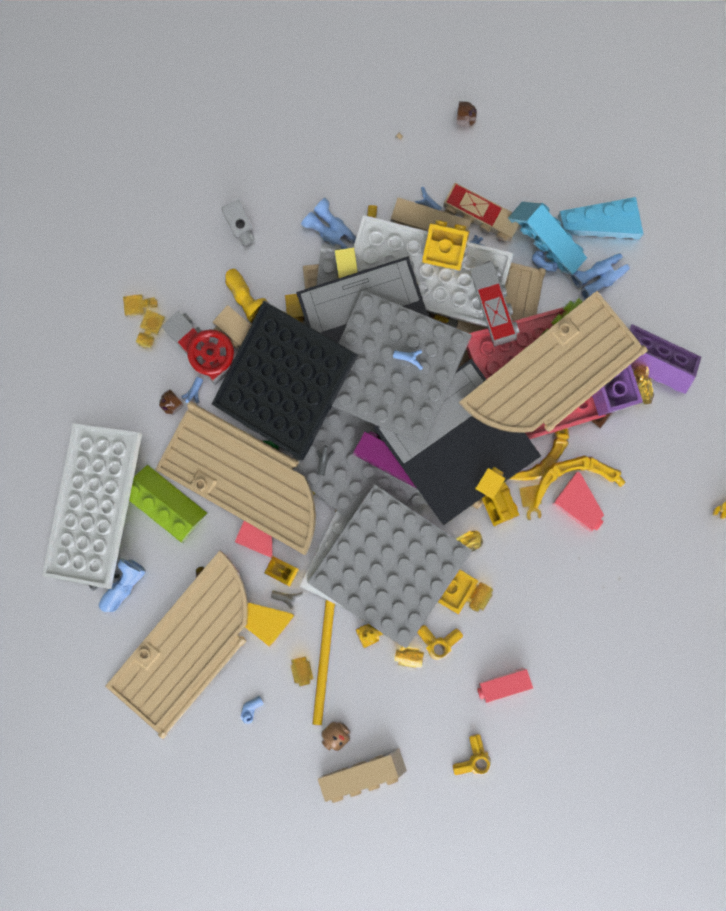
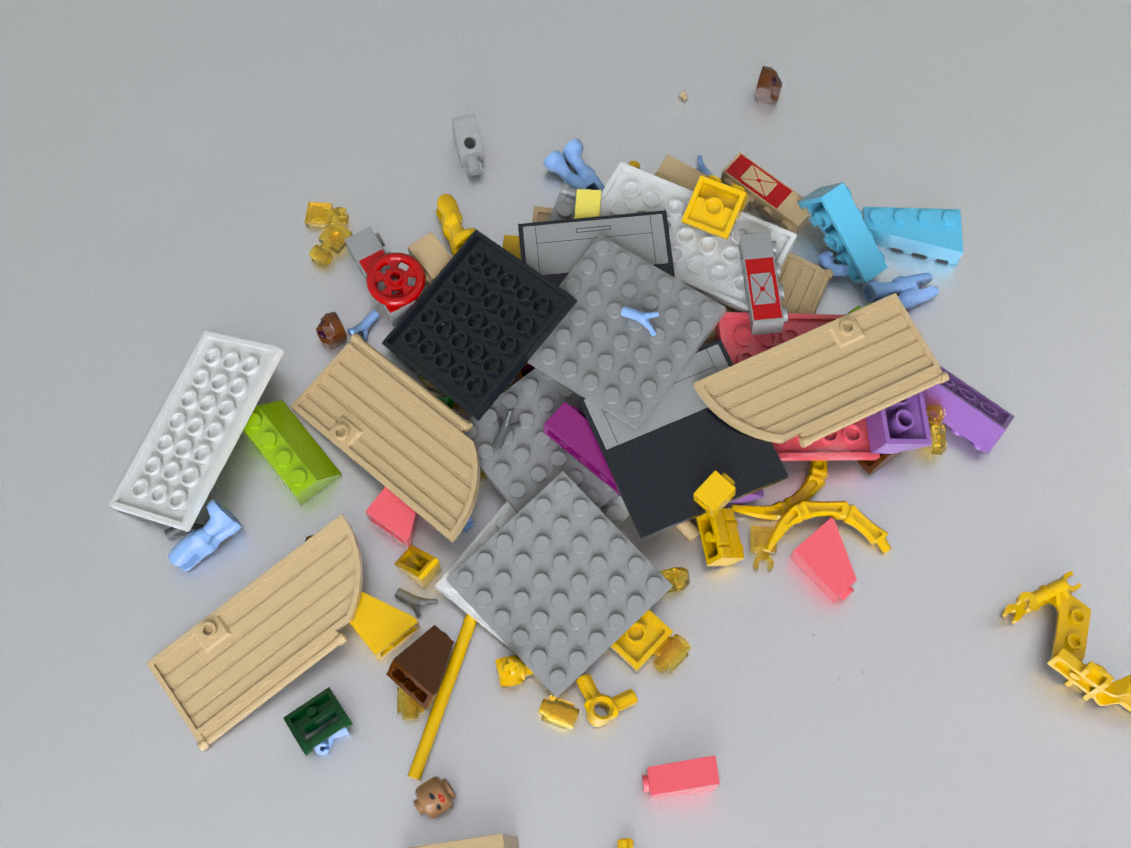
camera: 10 degrees right, 15 degrees down
none -> dark green plate [283,687,353,756]
none -> reddish brown slope [386,625,454,710]

